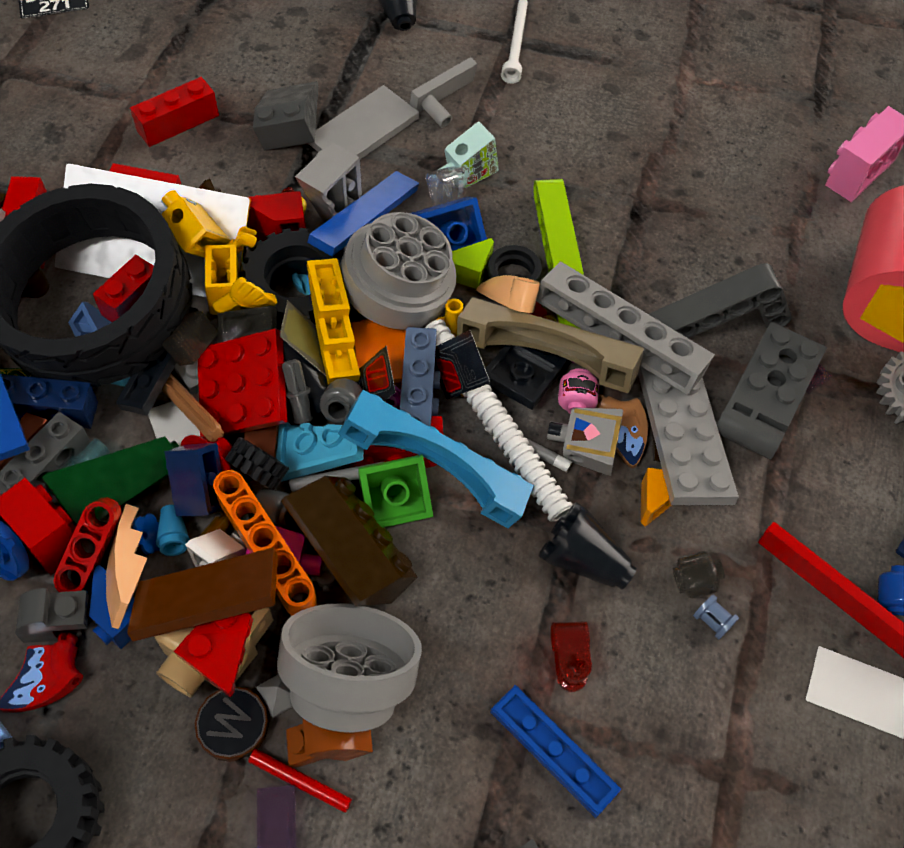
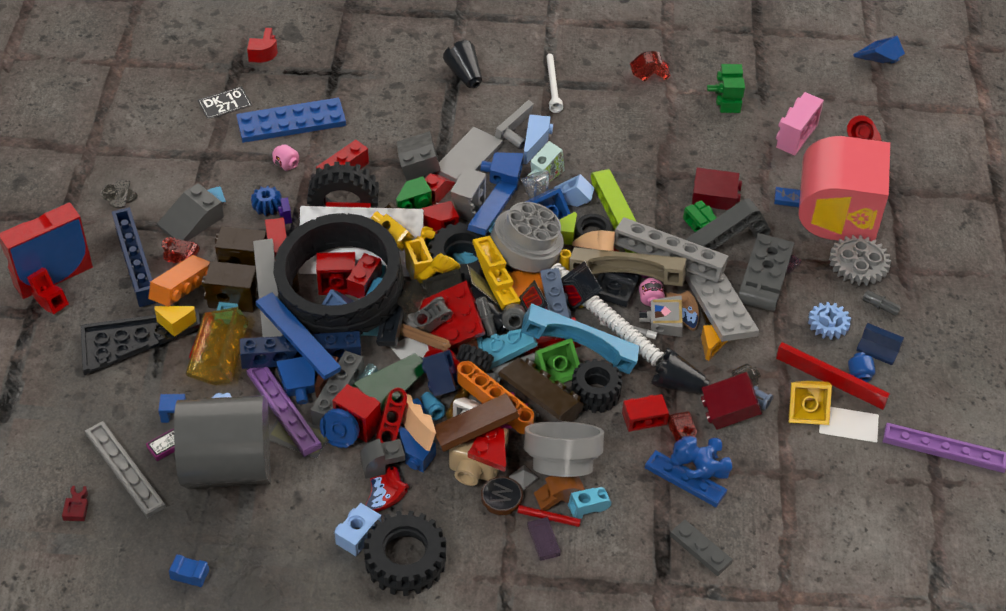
camera: 10 degrees left, 10 degrees down
none -> blue plate [236,98,346,143]
none -> blue gear [251,186,282,216]
none -> bright pink head [272,144,299,171]
none -> dark purple plate [278,197,292,224]
none -> black tyre [307,161,379,208]
none -> red brick [316,252,356,295]
none -> green slope [396,176,432,209]
none -> dark grey piece [413,297,453,332]
none -> red slope [425,173,455,205]
none -> blue torso [481,152,523,190]
none -> light blue slope [523,115,553,164]
none -> light blue slope [554,174,594,207]
none -> medium azure leg [568,487,611,519]
none -> black tyre [571,359,622,413]
none -> red brick [622,394,669,432]
none -> clear red brick [630,51,671,81]
none -> blue animal [671,436,732,479]
none -> green brick [683,200,717,232]
none -> dark red brick [691,167,742,210]
none -> dark red brick [701,372,762,430]
none -> green brick [707,64,745,113]
none -> blue tile [774,187,800,207]
none -> yellow slope [788,381,832,425]
none -> light blue gear [808,302,851,340]

